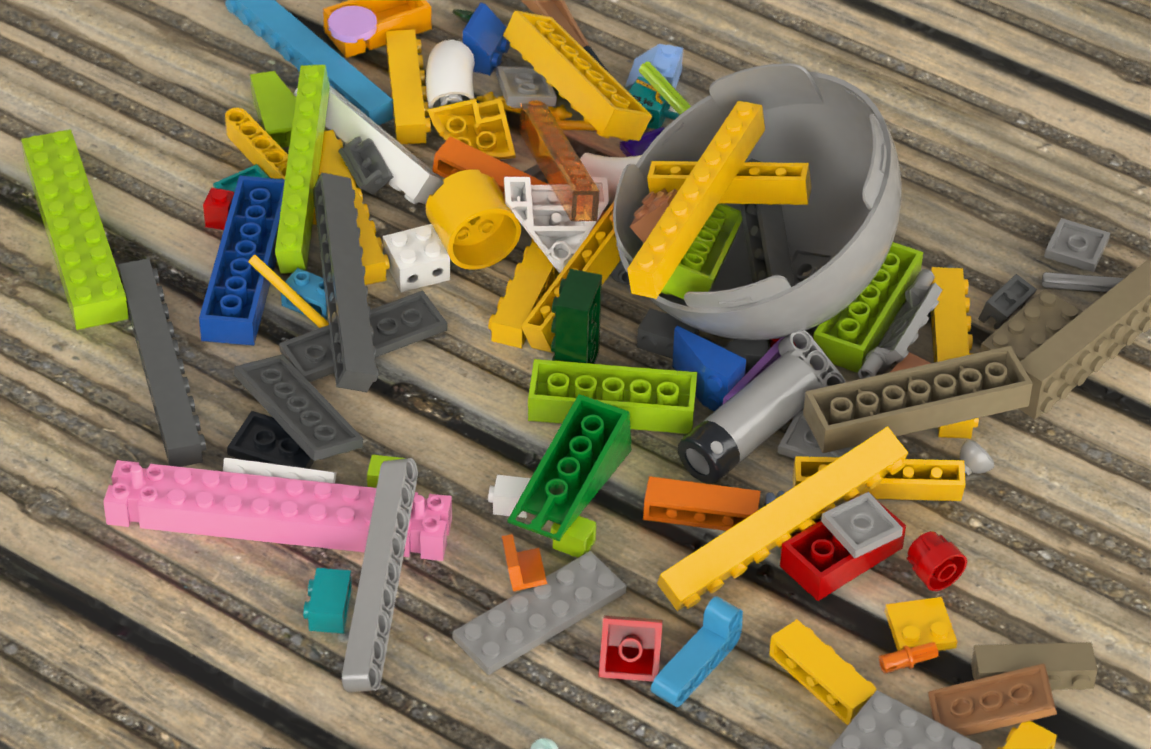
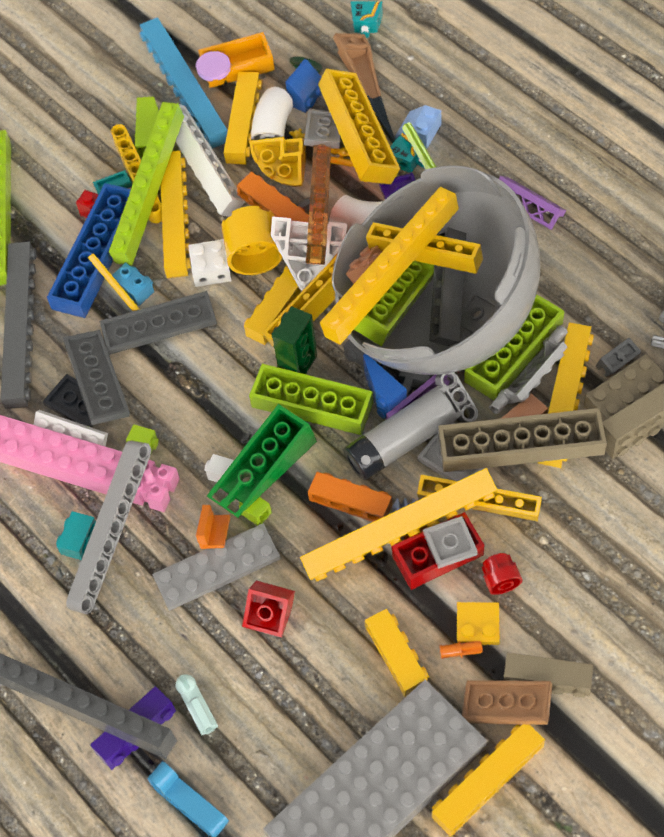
camera: 20 degrees right, 15 degrees up
dark grey brick [313,173,379,392] -> none
dark grey hinge [338,136,394,195] -> none
dark azure beam [651,596,743,707] -> none
light grey brick [960,439,994,476] -> none

